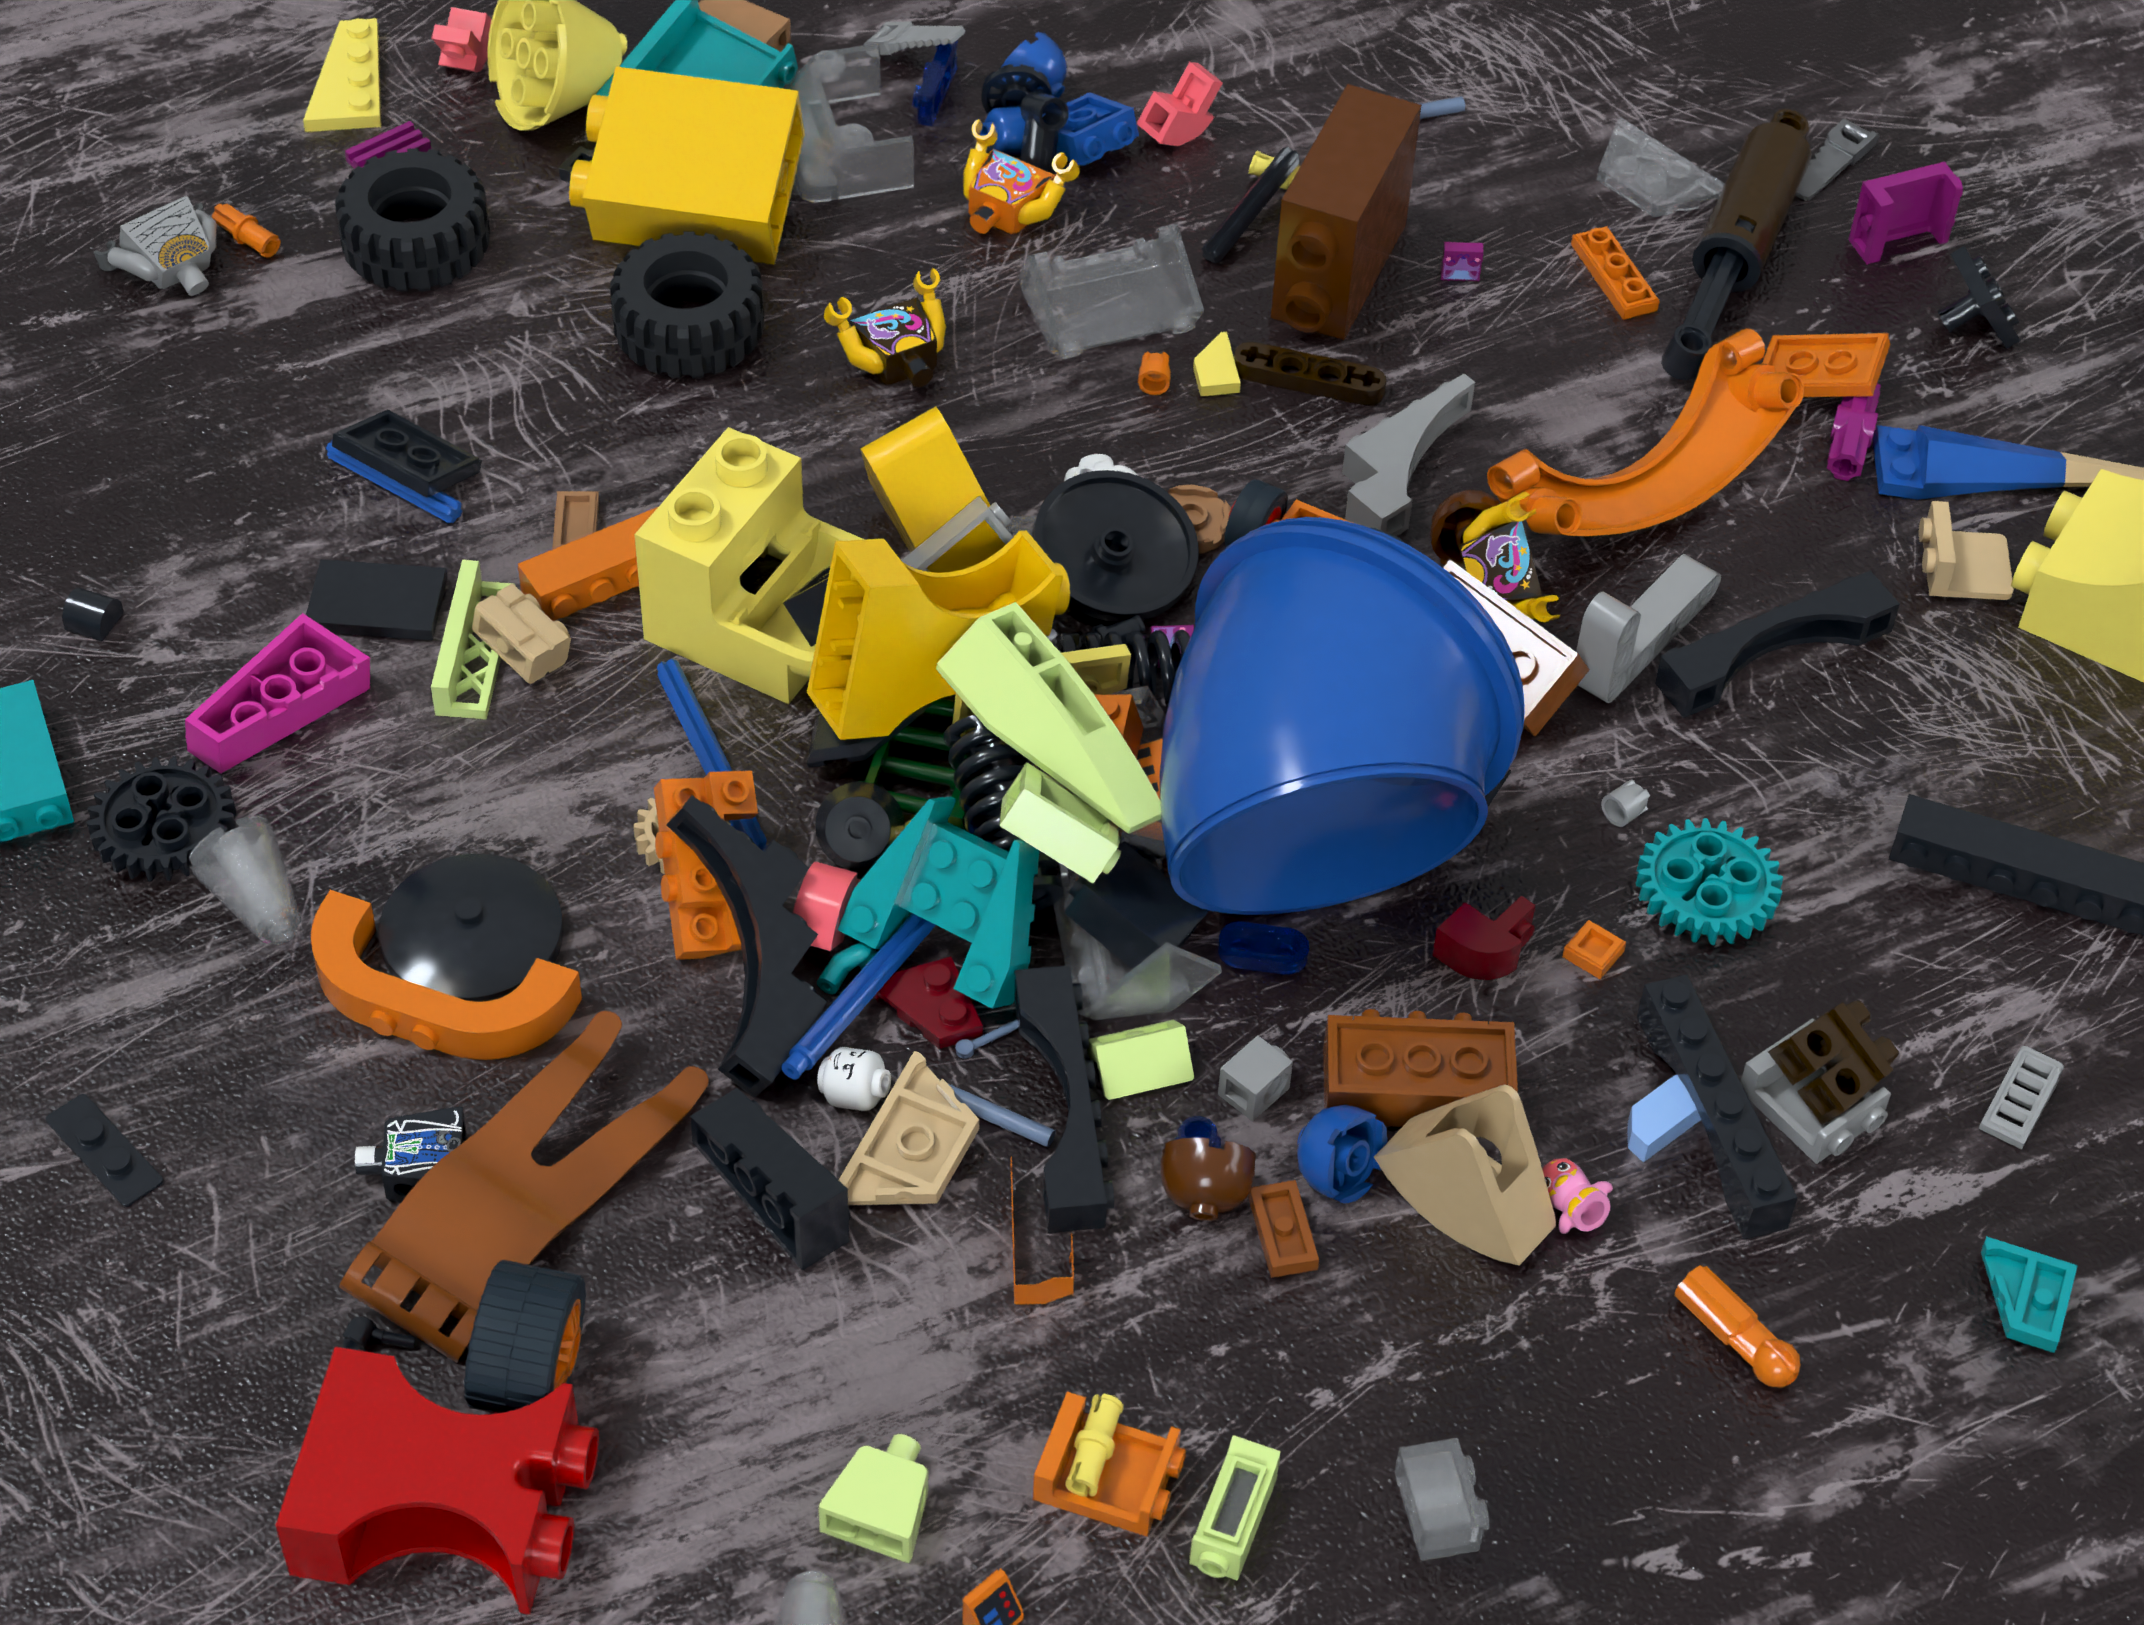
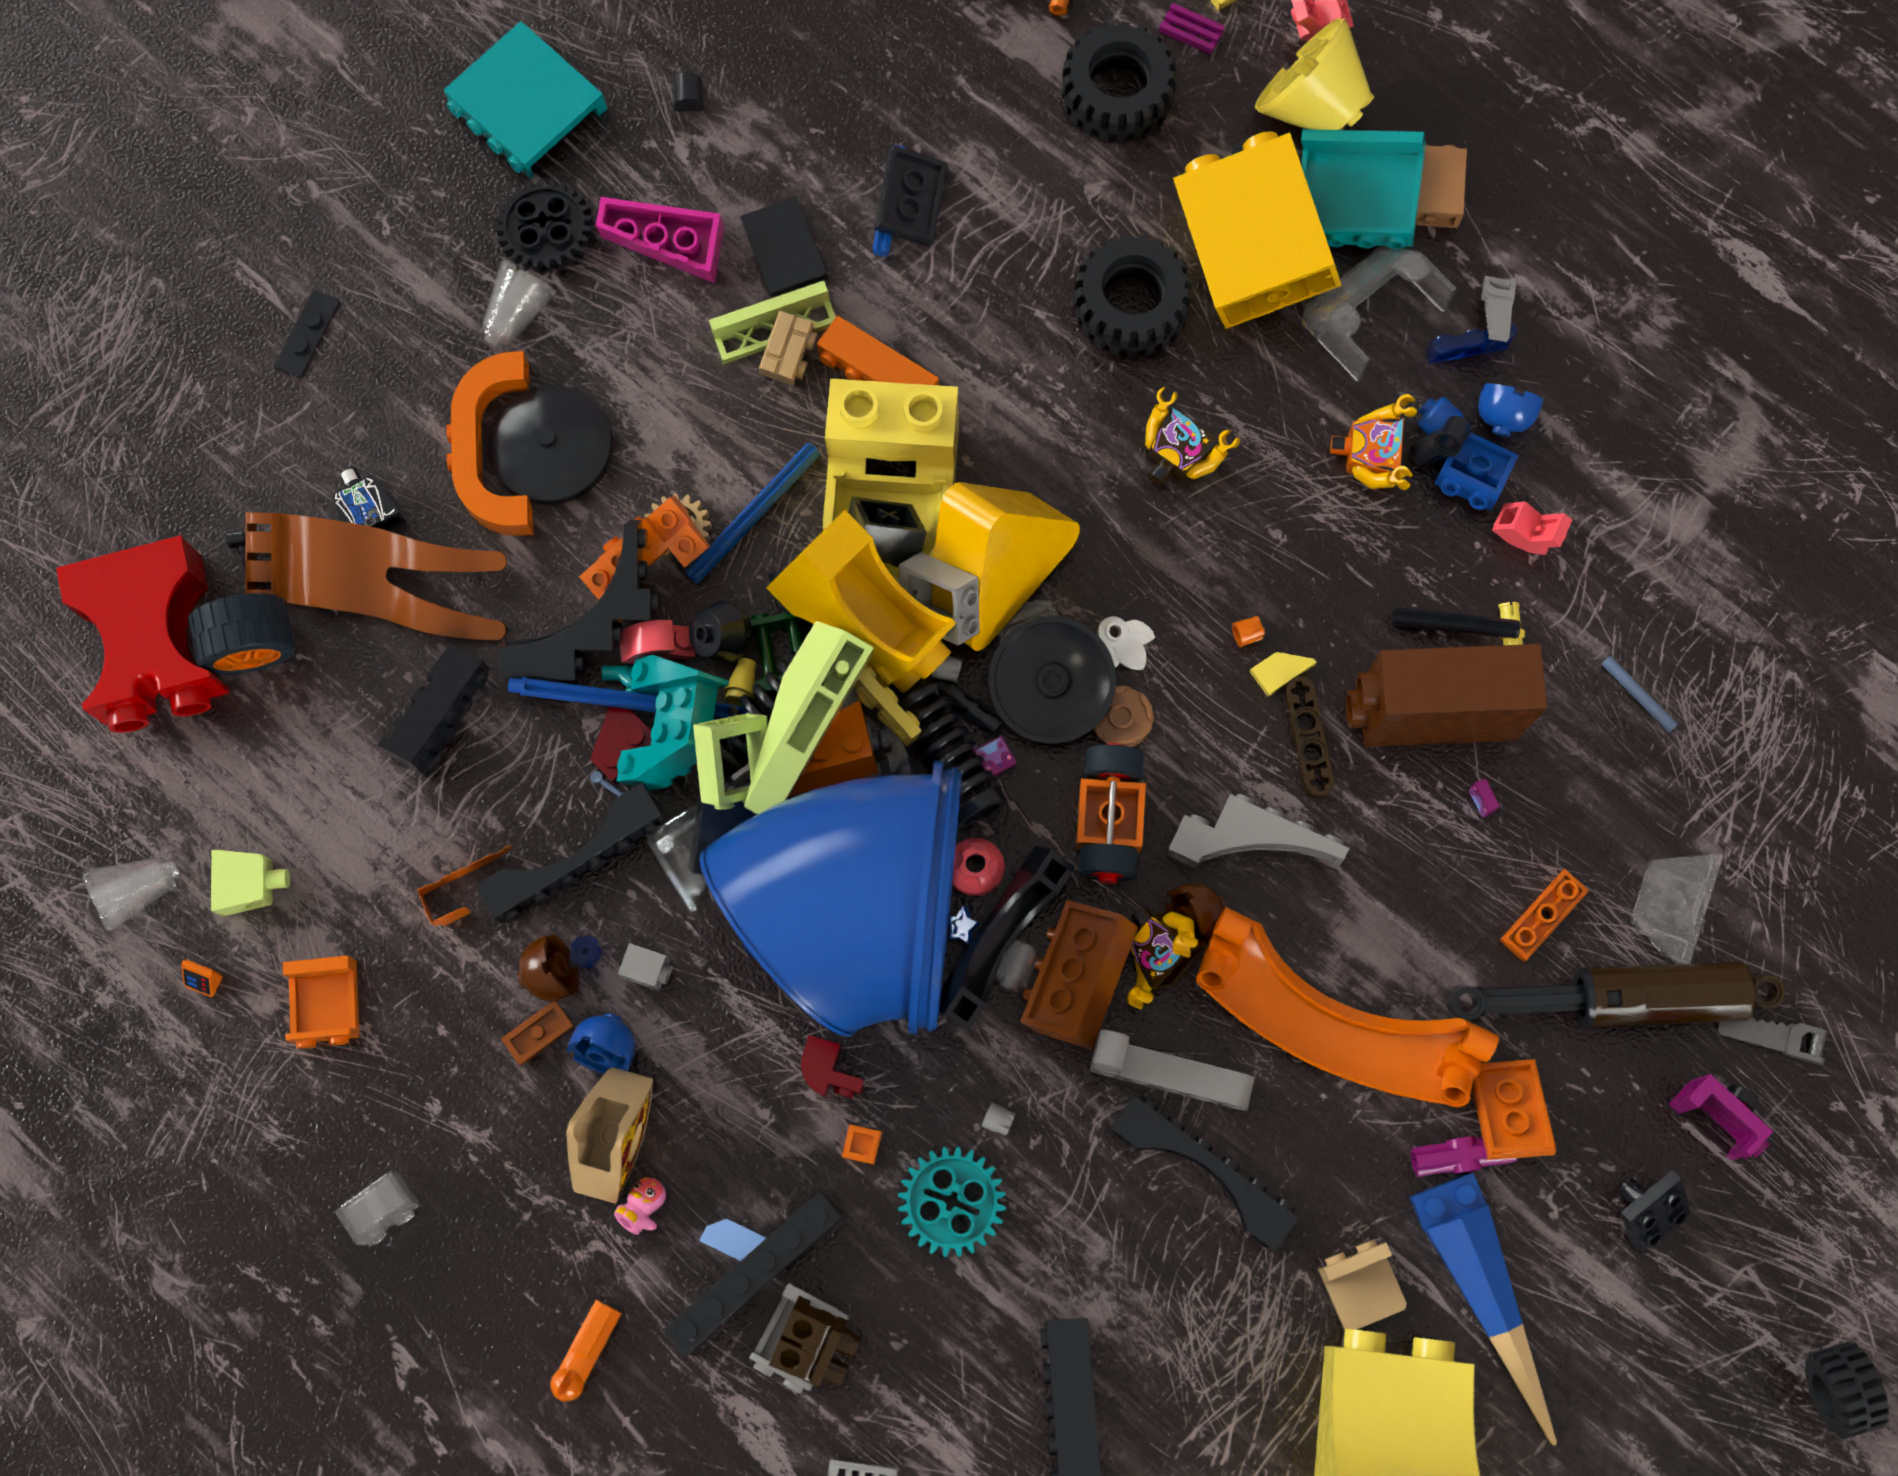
camera: 70 degrees right, 25 degrees up
medium nougat tile [552,491,600,550] -> none
white head [818,1047,891,1111] -> none
tan wing [839,1051,980,1205] -> none
sand blue bar [948,1084,1056,1147] -> none
black wheel [981,64,1052,115] -> none
clear windscreen [1018,224,1204,359] -> none
light yellow pin [1065,1394,1123,1497] -> none
yellowish green panel [1087,1020,1194,1100] -> none
yellowish green window [1190,1435,1281,1581] -> none
dark orange piece [1323,1009,1518,1127] -> none

